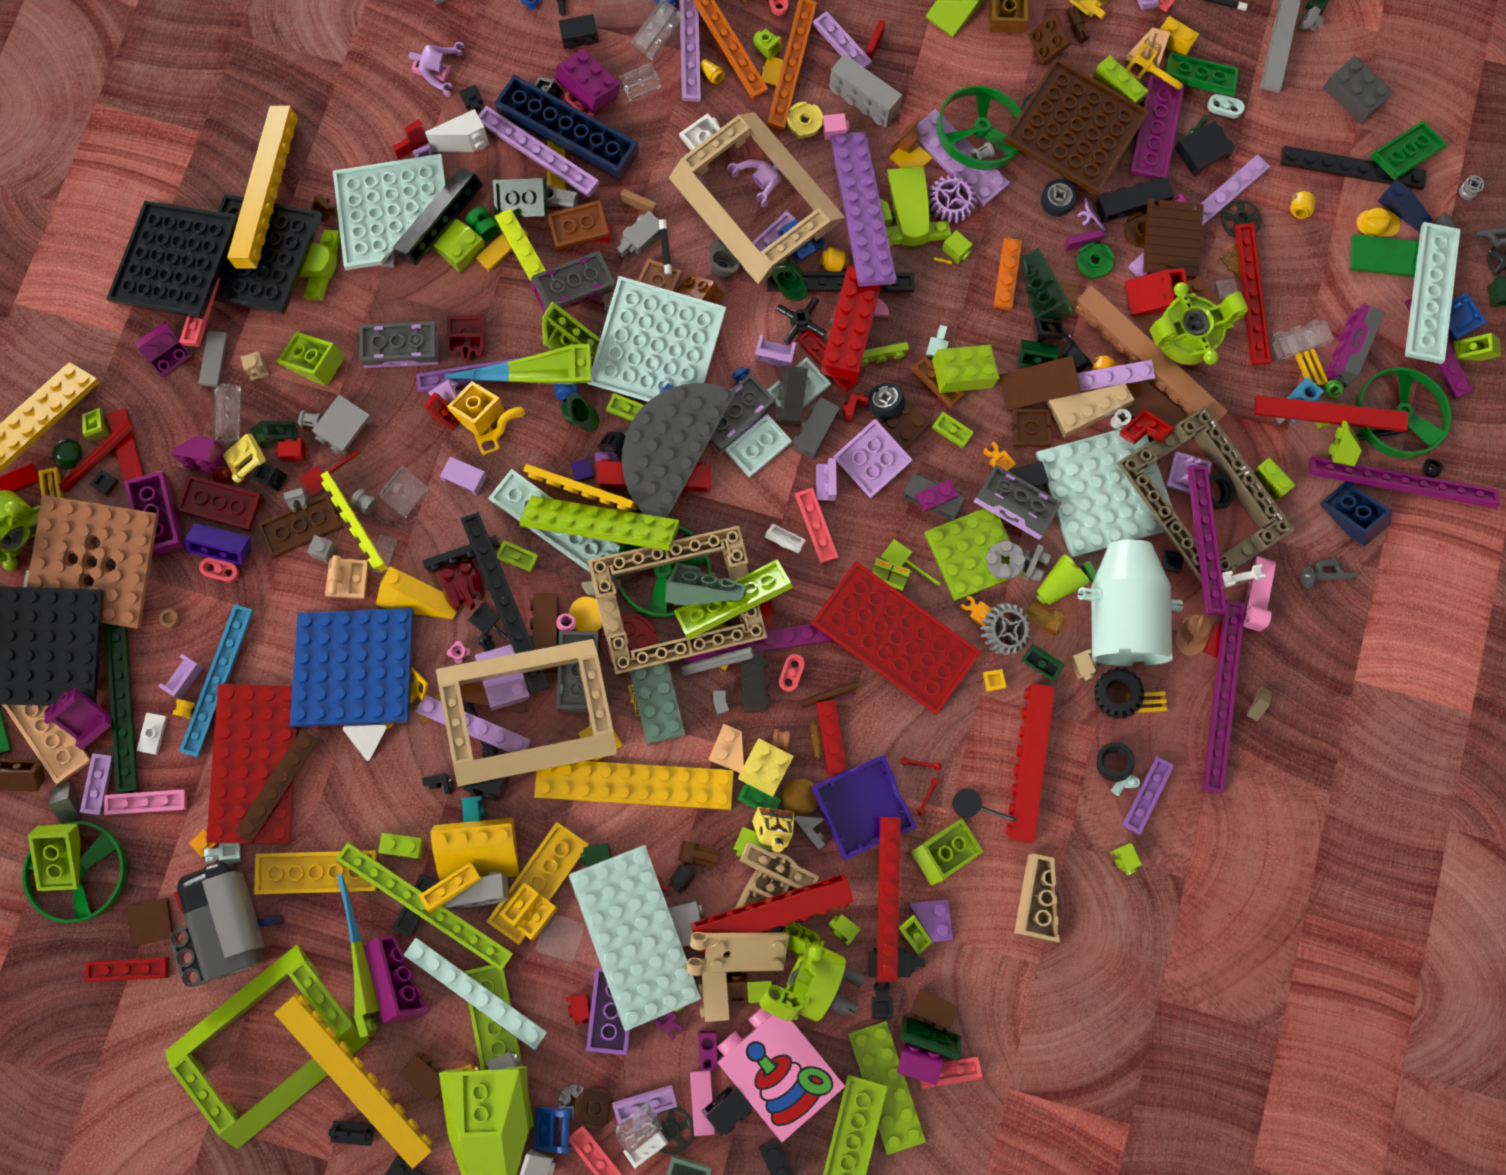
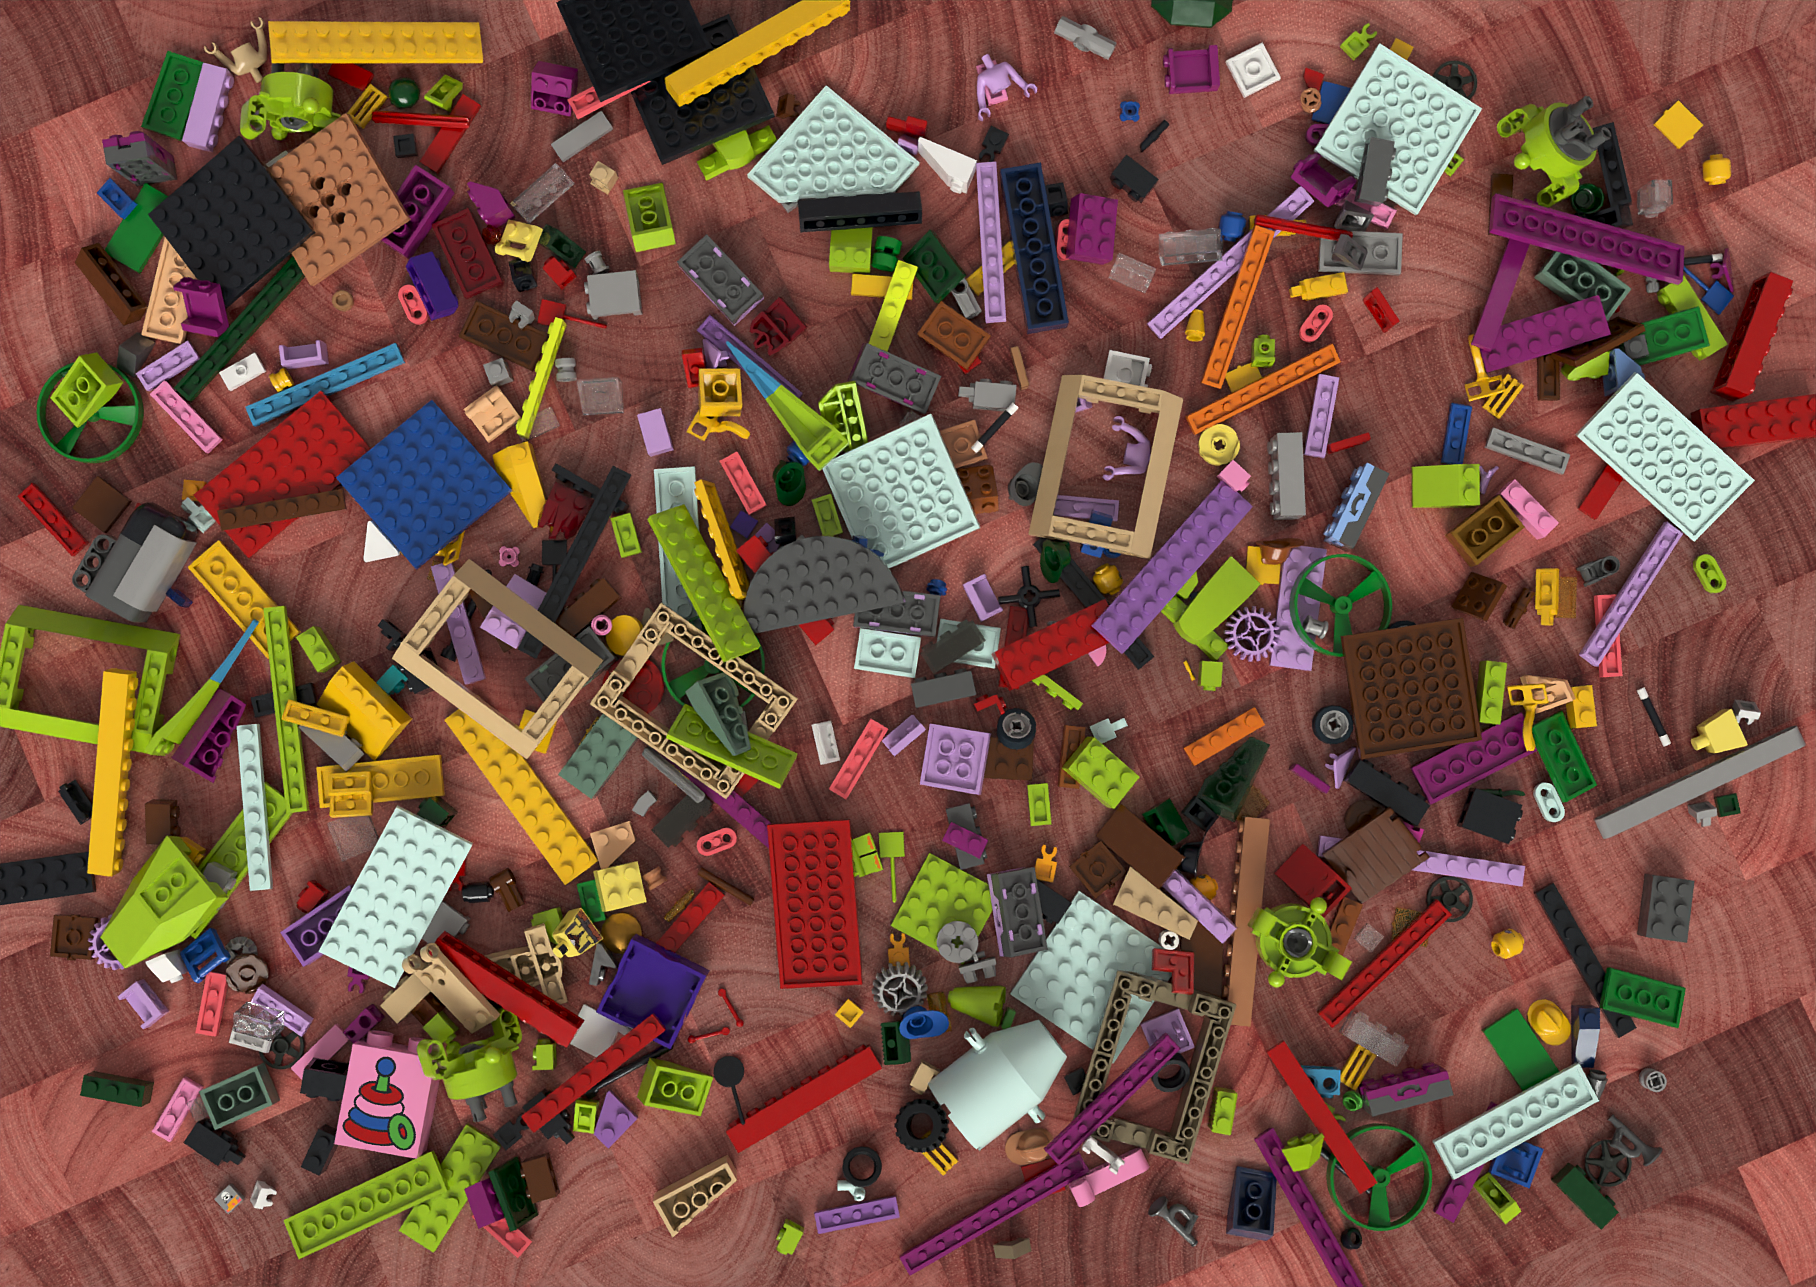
camera: 55 degrees right, 10 degrees up
green plate [1076,242,1114,280] -> none
none -> white flag [570,1004,633,1057]
none -> black piece [584,1045,674,1100]
none -> coral plate [720,452,767,515]
none -> blue piece [899,1006,949,1039]
none -> piece [1323,463,1390,552]

